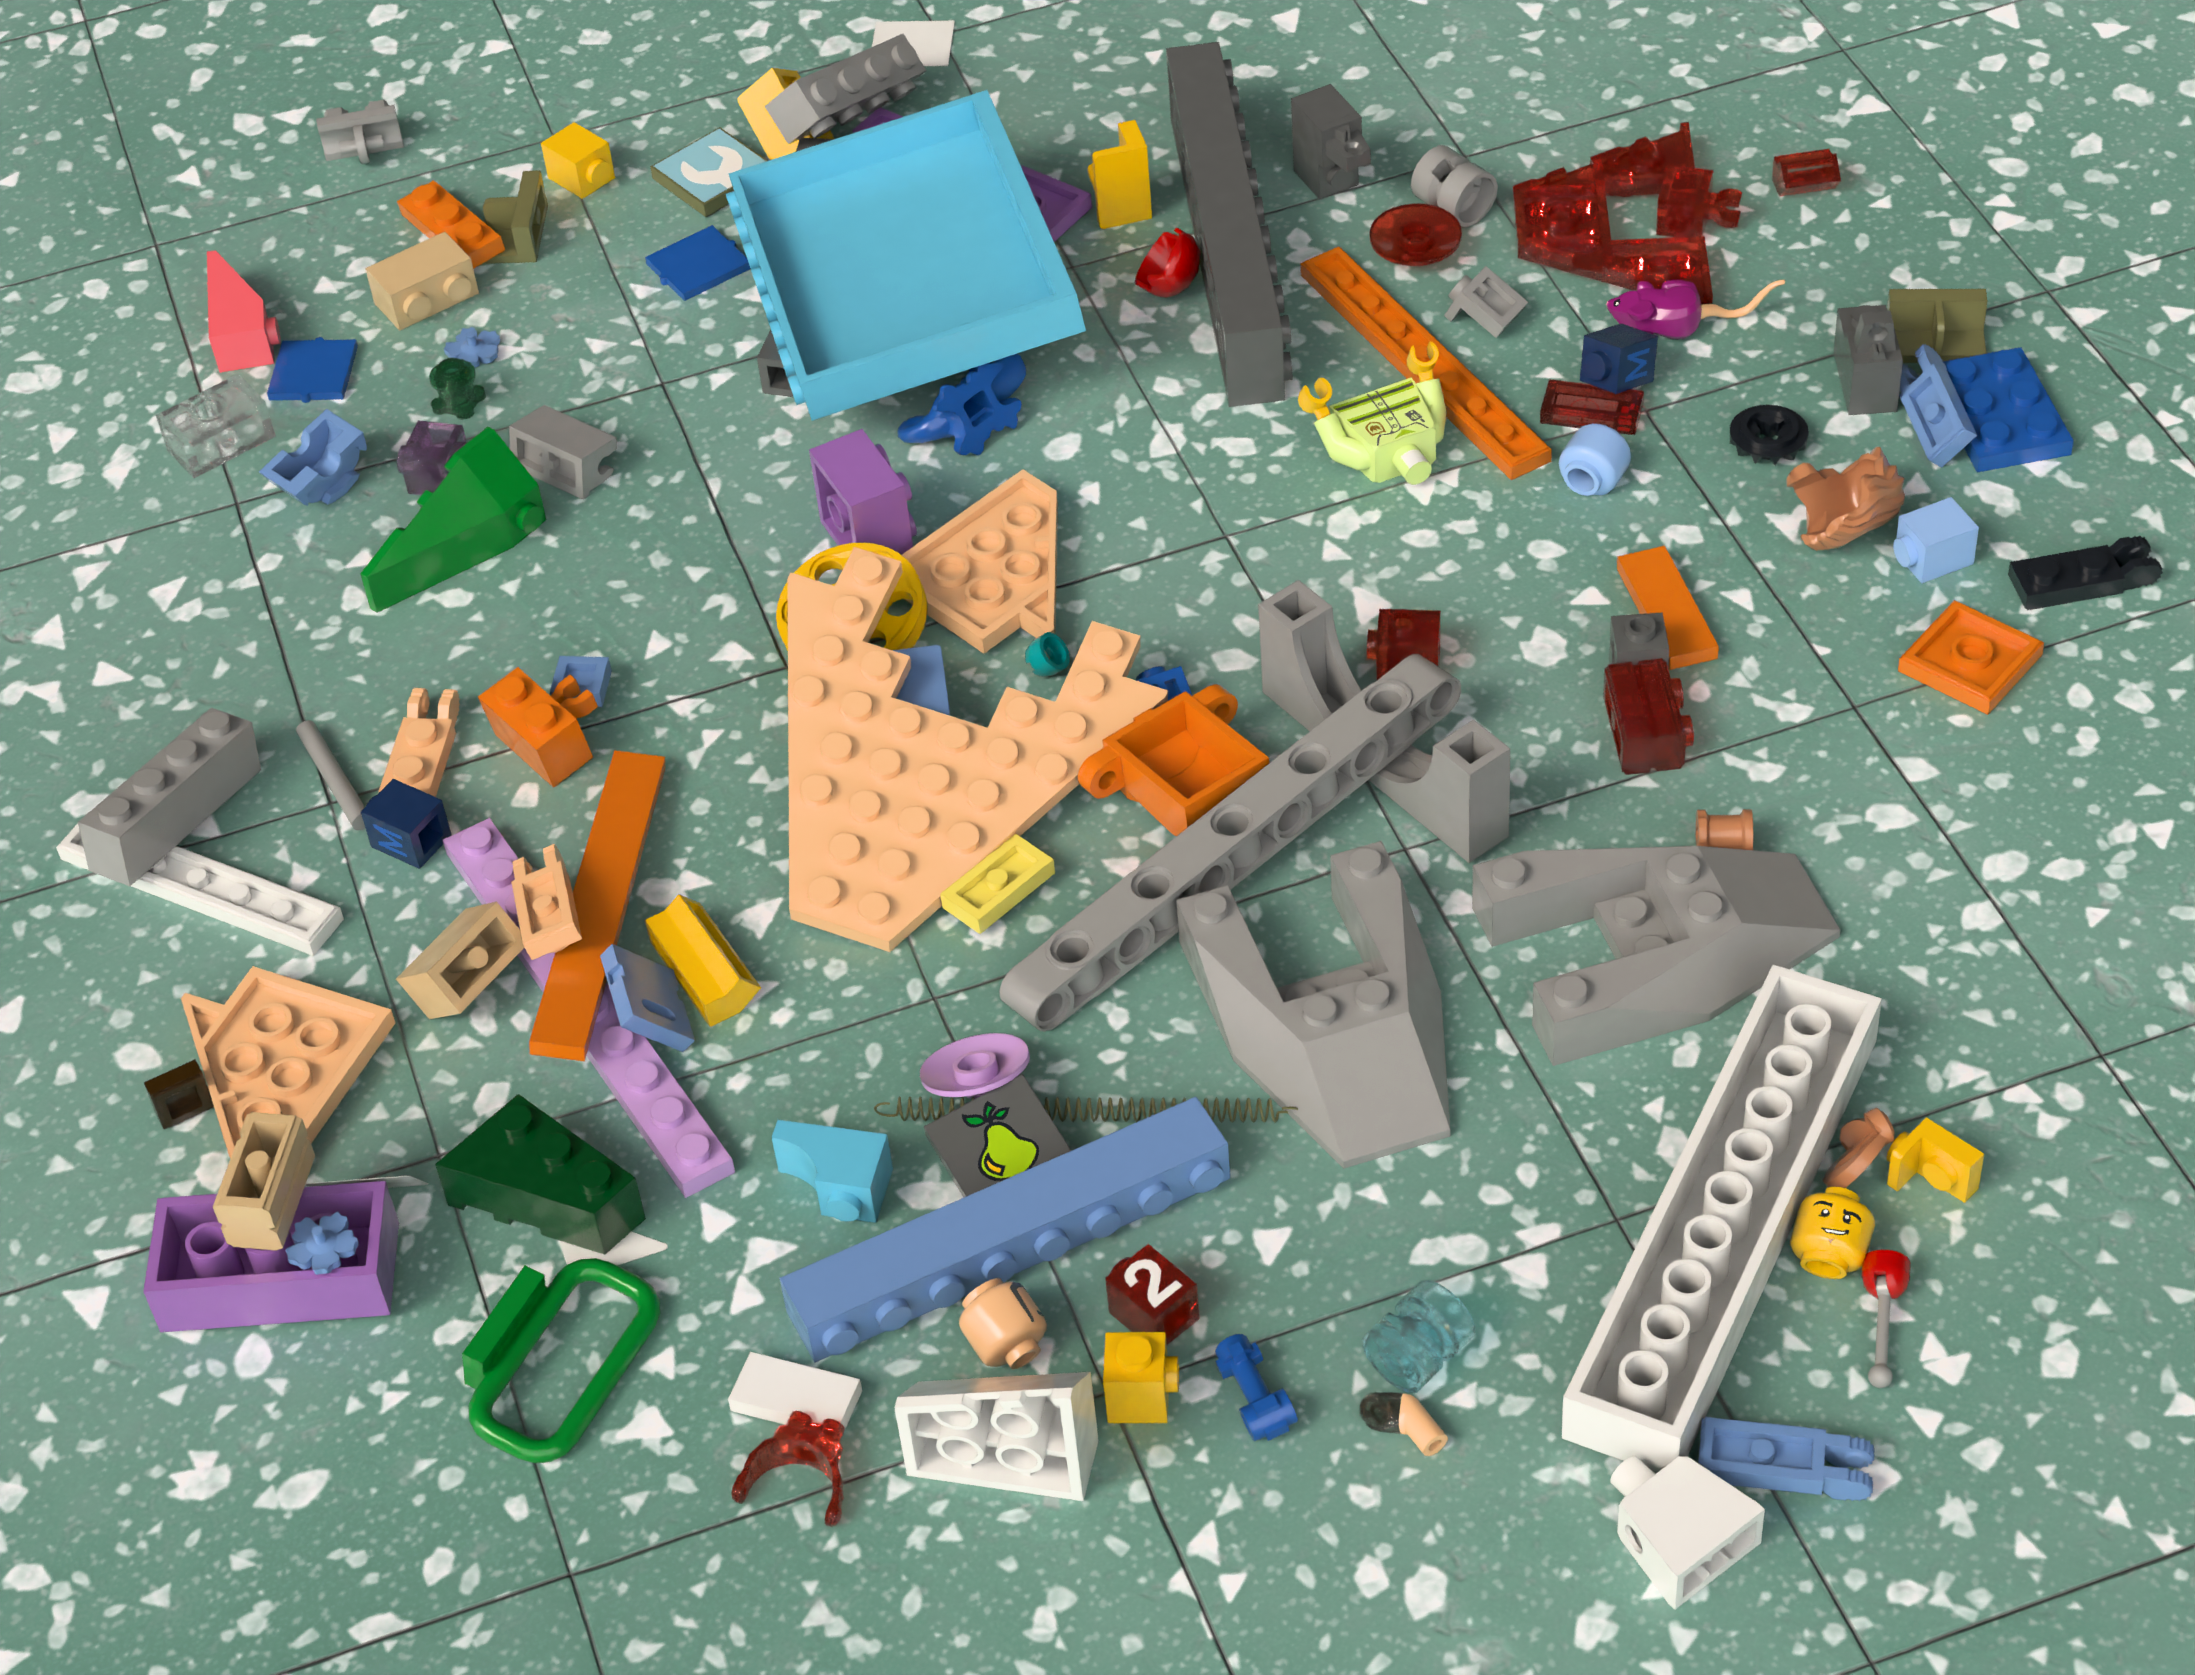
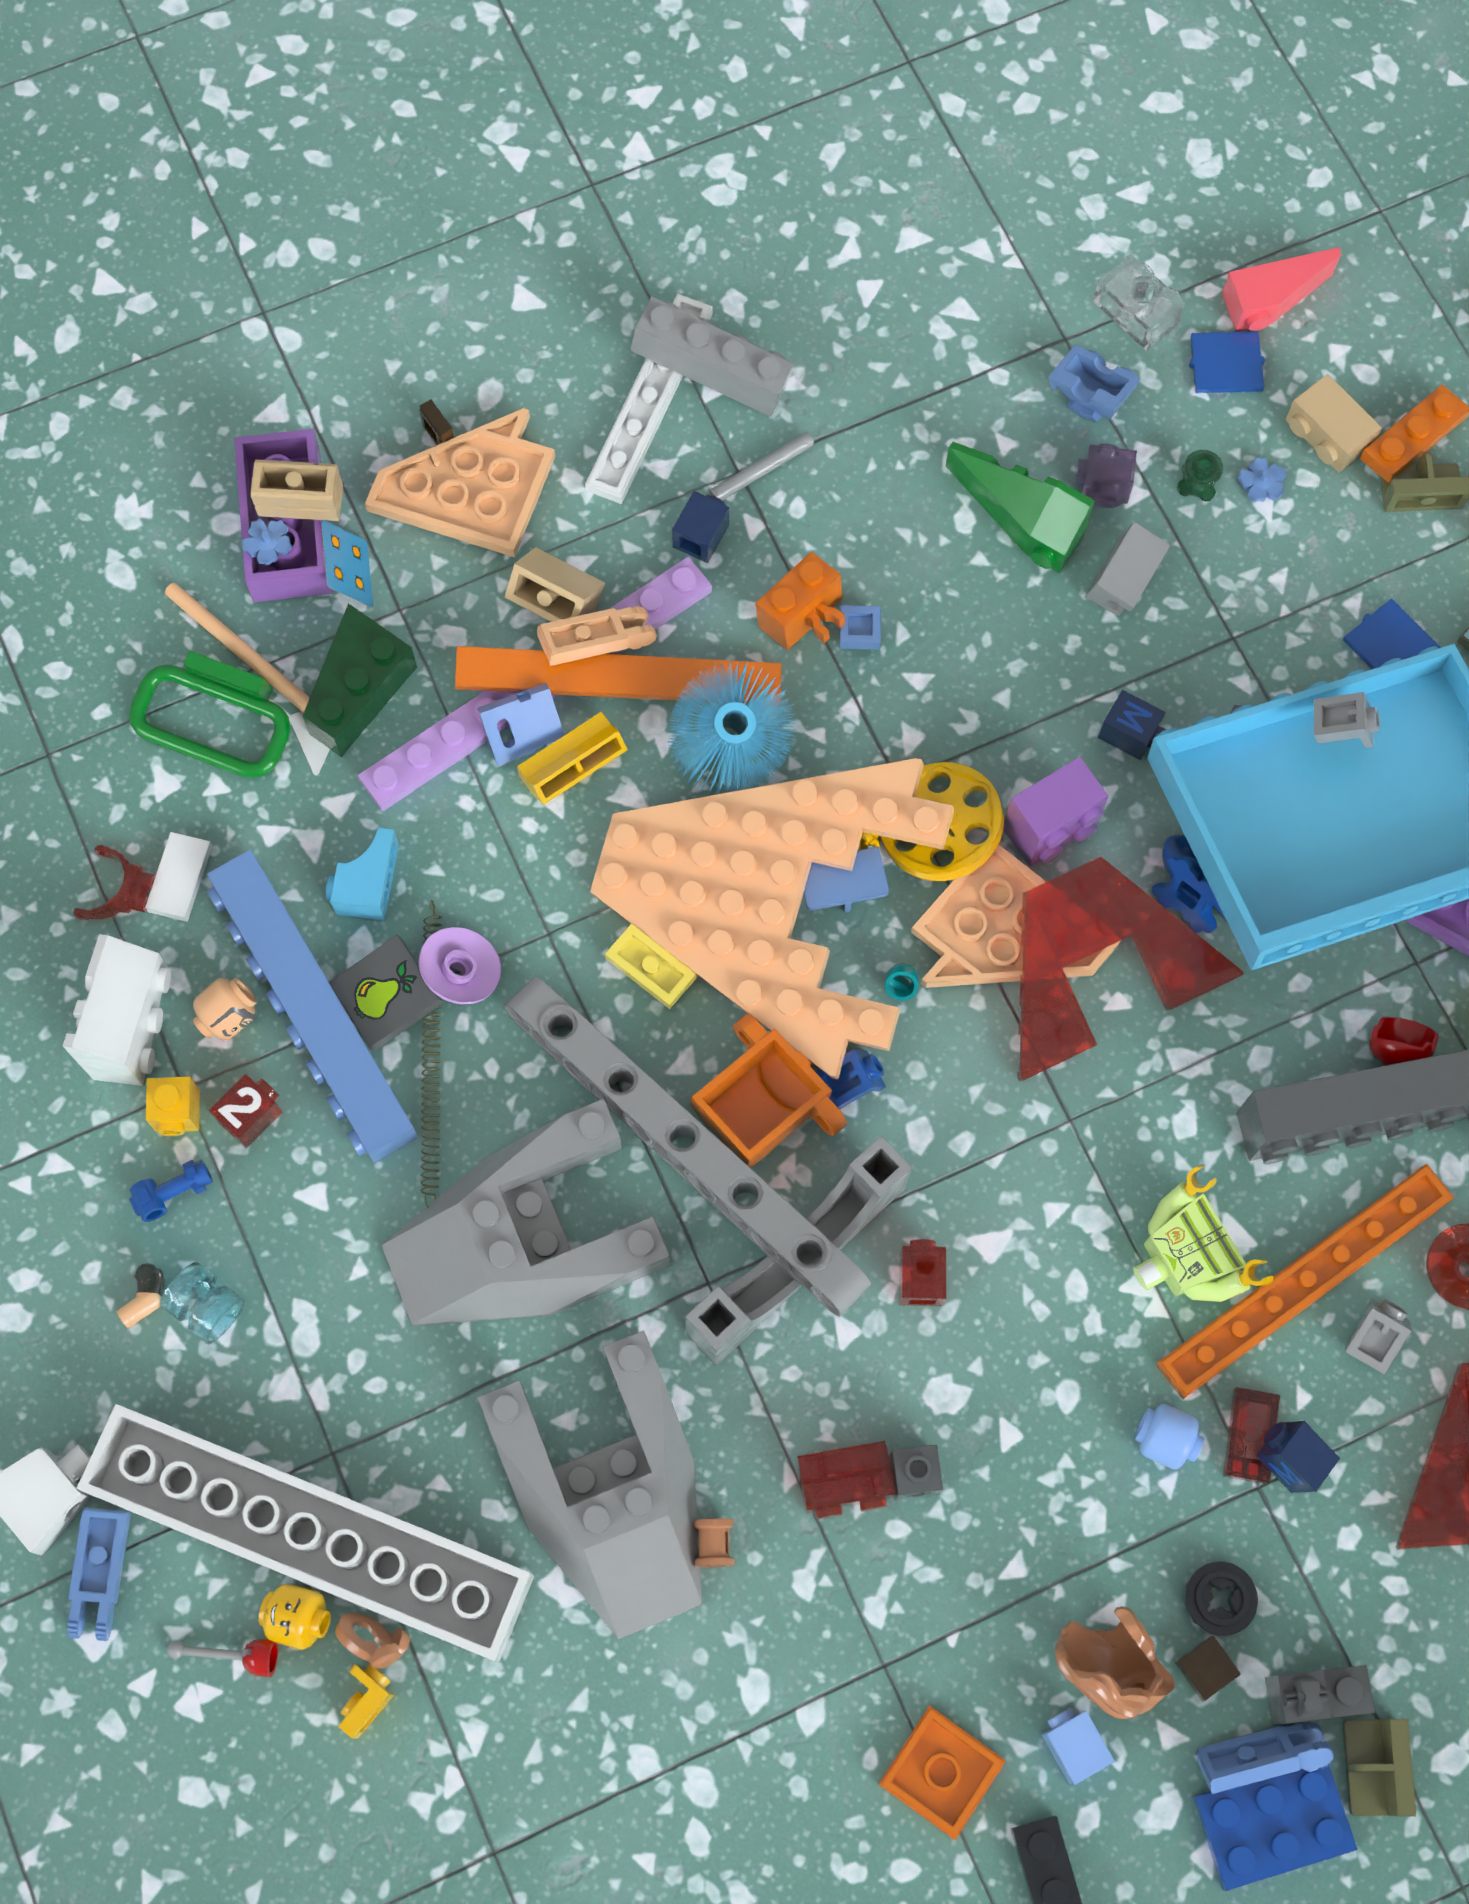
camera: 80 degrees right, 25 degrees up
light nougat hinge [378,688,460,797] -> none
magenta animal [1606,279,1785,339] -> none
orange tile [1617,545,1719,670] -> none
none -> light nougat piece [165,582,310,713]
none -> medium azure piece [667,661,797,795]
none -> clear red wing [1017,857,1244,1081]
none -> dark blue brick [1098,690,1166,760]
none -> dark brown tile [1175,1635,1241,1701]
none -> light grey bracket [1314,692,1380,748]

